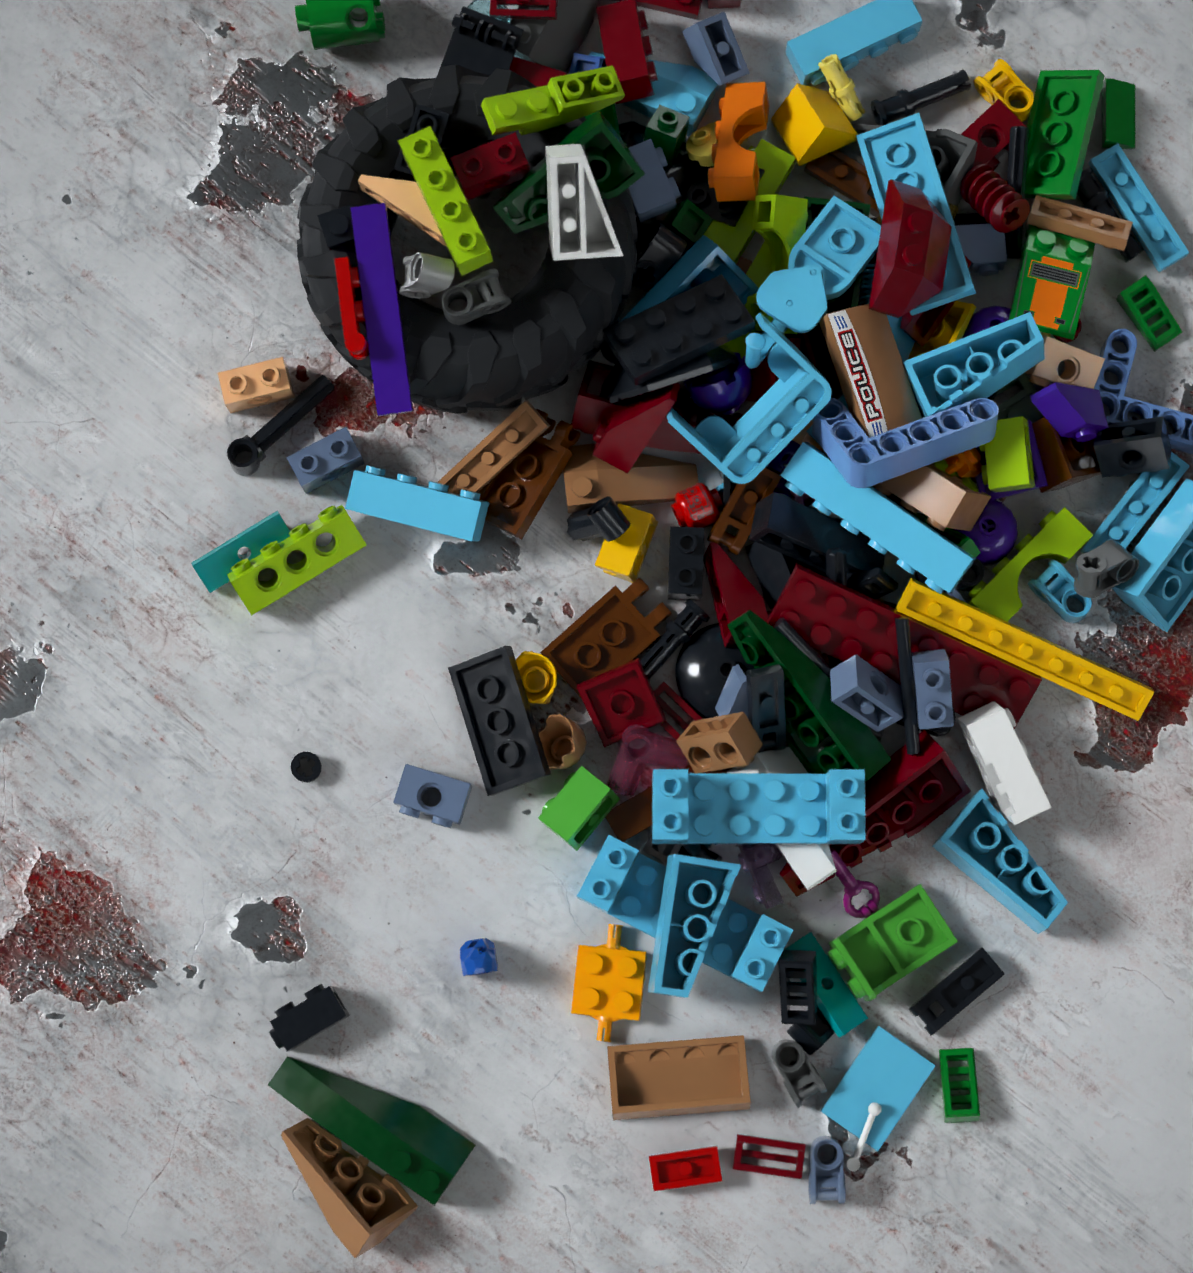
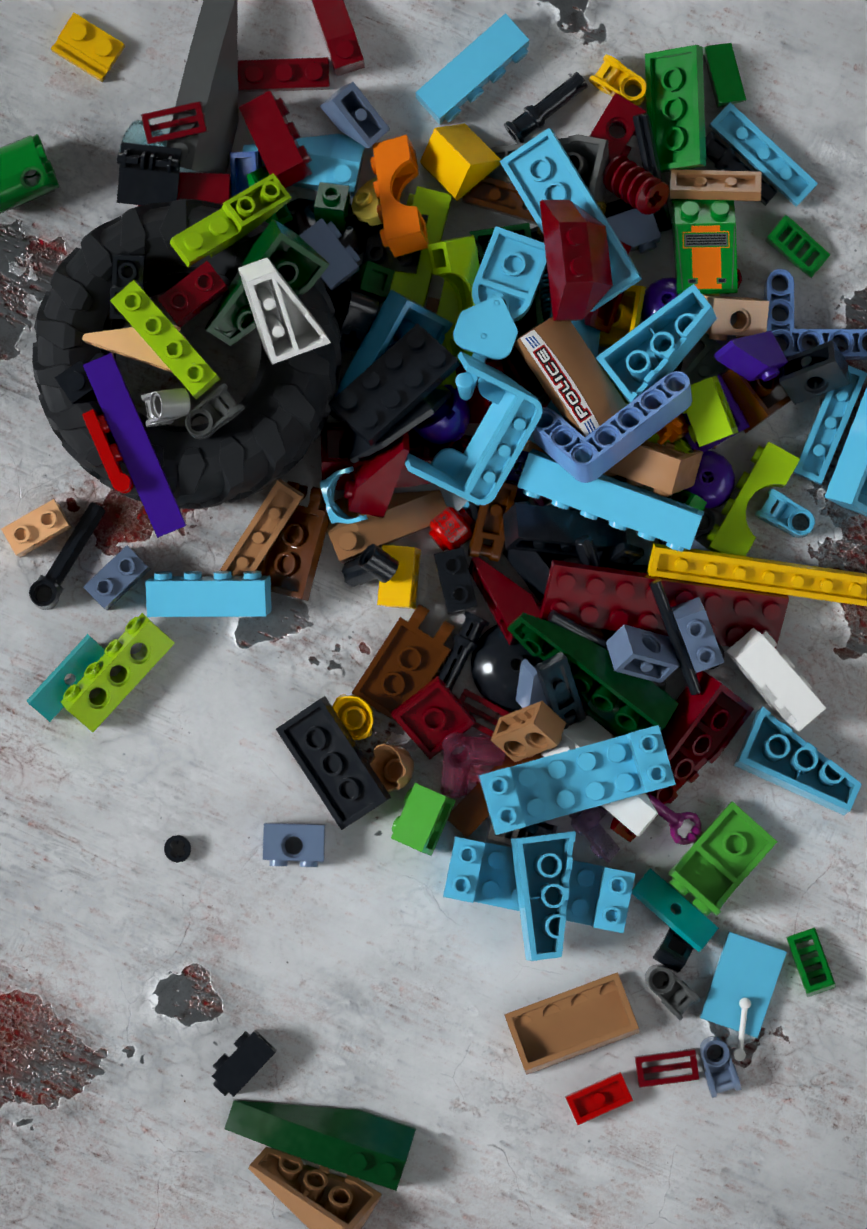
camera: 20 degrees left, 5 degrees up
blue rock [460,938,498,976] -> none
light orange plate [571,924,647,1042] -> none
black slope [778,950,817,1025] -> none
light yellow pin [818,54,865,122] -> none
black plate [909,947,1005,1036] -> none
dark grey piece [1074,539,1139,598] -> none
none -> medium azure cap [320,466,368,524]

